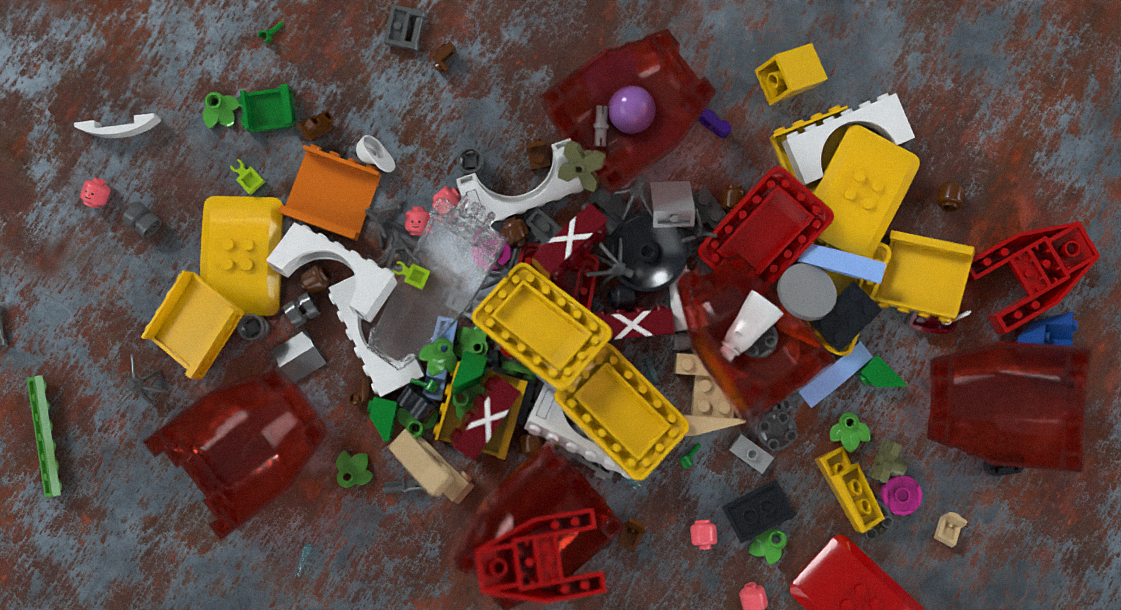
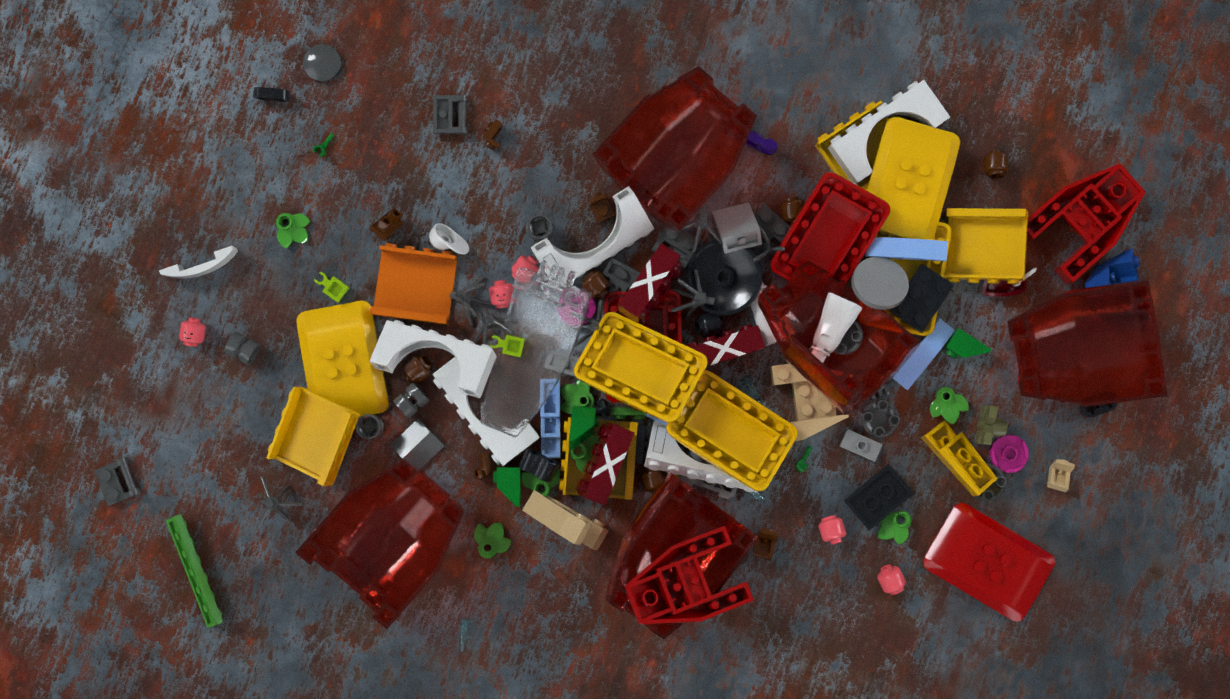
camera: 10 degrees left, 0 degrees up
green panel [238,84,297,133] -> none
dark grey axle [383,478,424,494] -> none
green hand [410,378,439,393] -> none
bright green plate [418,338,457,377] -> none
olive plant [558,140,606,192] -> none
light grey pin [593,106,609,147] -> none
medium lavender piece [608,85,656,134] -> none
light grey cone [671,332,702,352] -> none
yellow slope [754,43,828,106] -> none

